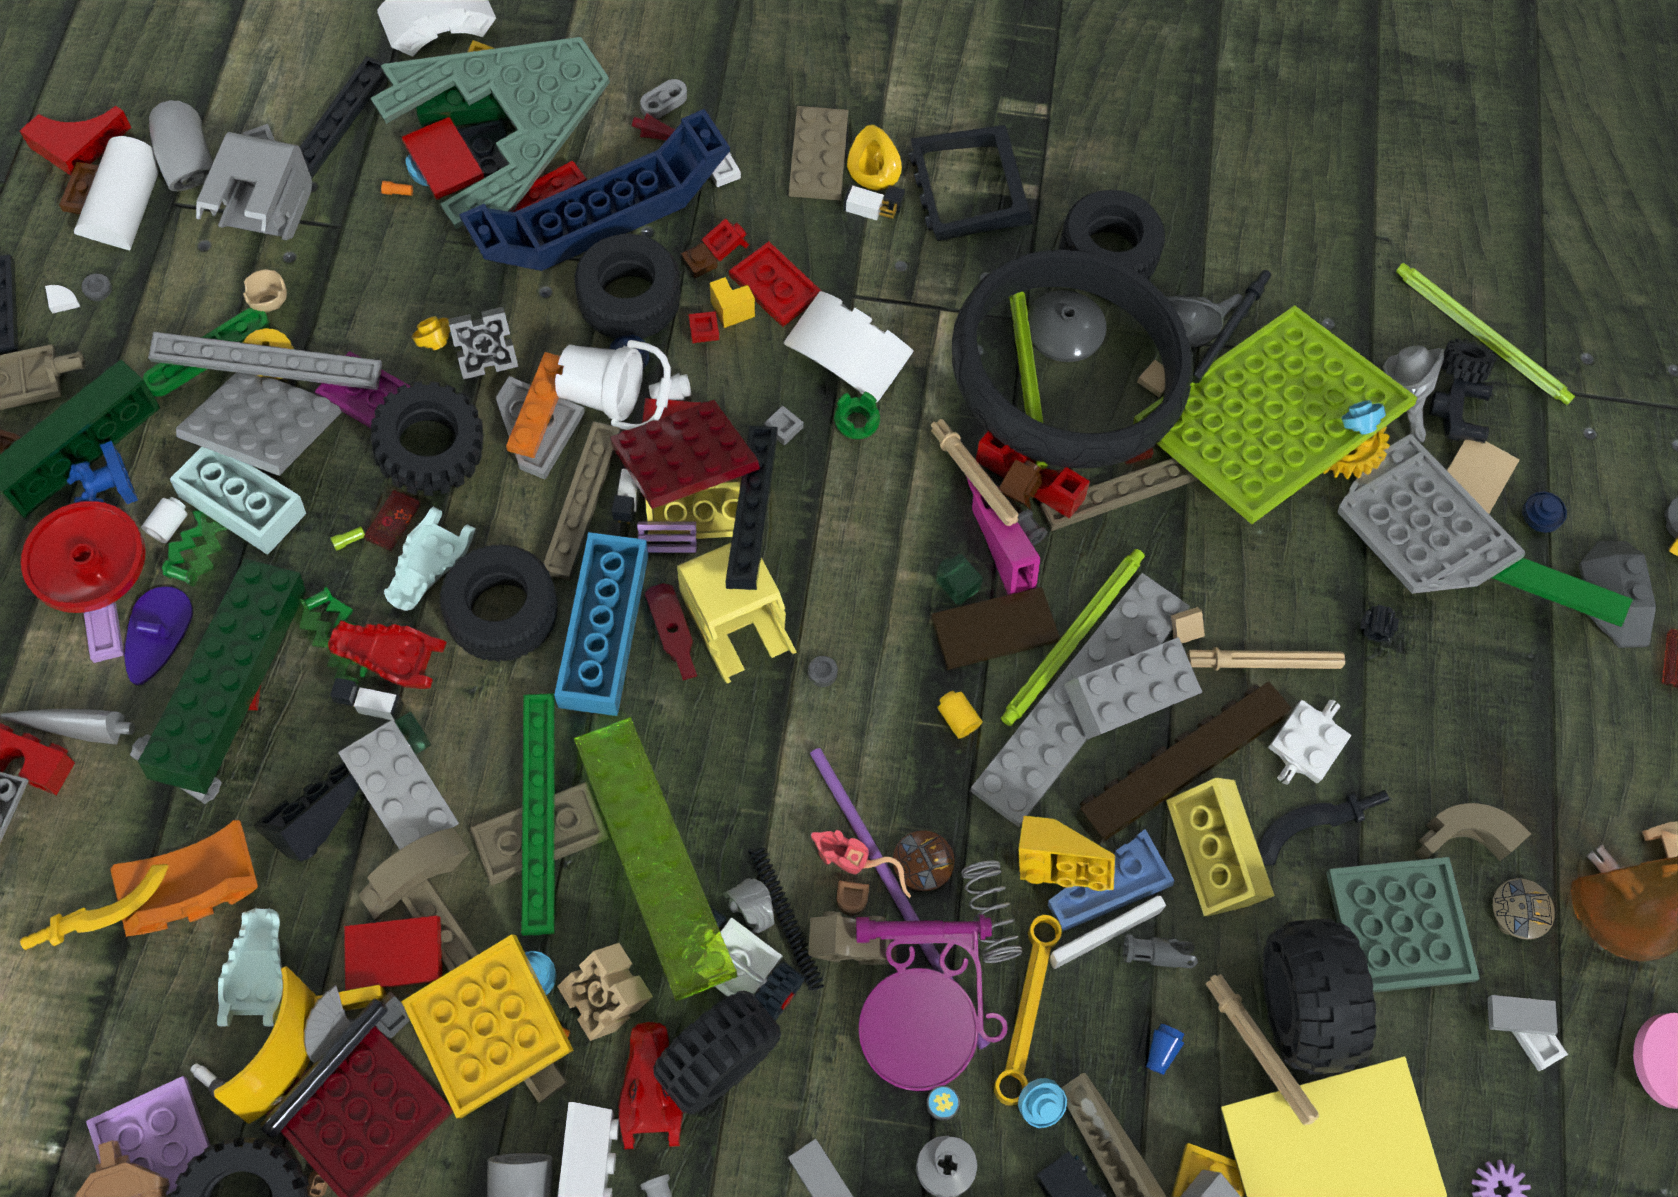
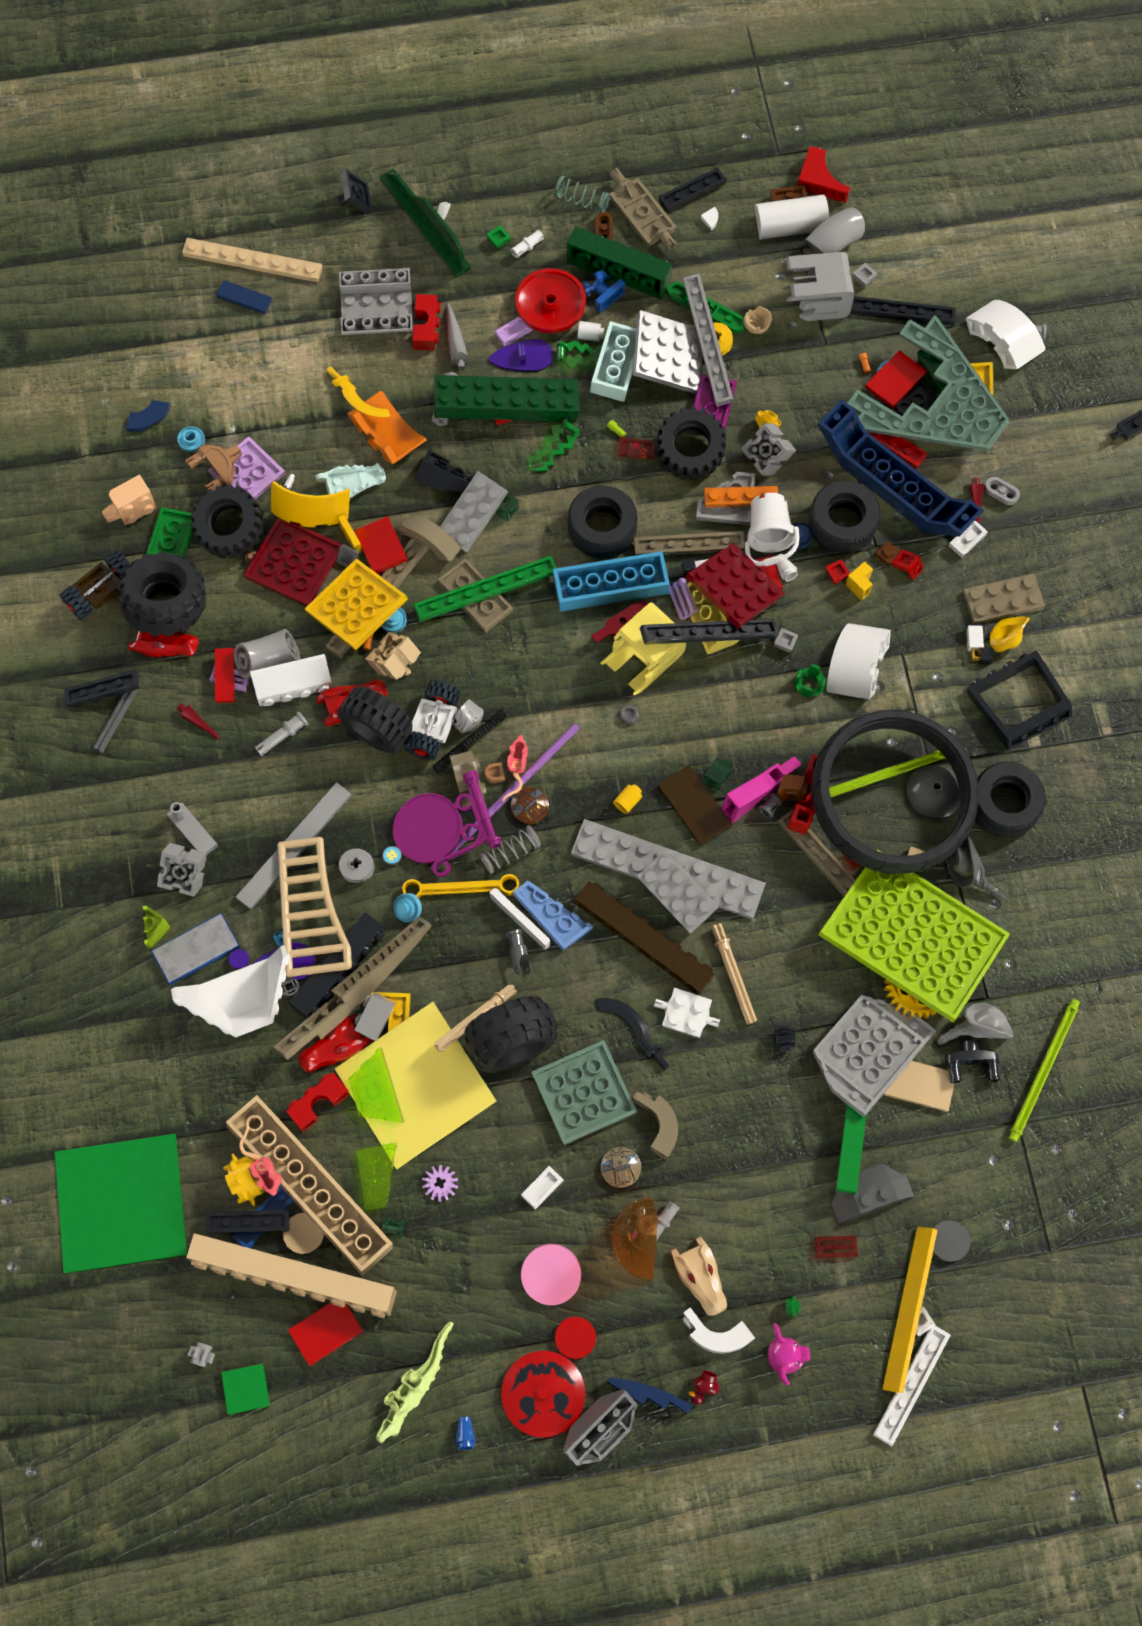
camera: 75 degrees right, 5 degrees up
flat silver tile [81,274,112,301] -> none
black axle [260,998,388,1138] -> none
light grey hand [303,985,354,1064] -> none
red animal [328,621,446,689] -> none
piece [330,678,403,721] -> none
light aqua animal [384,507,476,611] -> none
clear neon green plate [574,717,738,1002] -> none
red tile [729,241,821,327] -> none
tan axle [931,419,1019,526] -> none
lime piece [1001,549,1145,726] -> none
yellow slope [1019,816,1115,891] -> none
blue cone [1146,1023,1185,1075] -> none
light yellow slope [1166,778,1274,916] -> none
tan tile [1171,607,1205,643] -> none
black bar [1192,270,1271,383] -> none
medium azure plate [1341,400,1386,434] -> none
black tyre [1441,338,1496,383] -> none
light grey tile [1487,995,1558,1036] -> none
dark blue plate [1522,491,1567,533] -> none

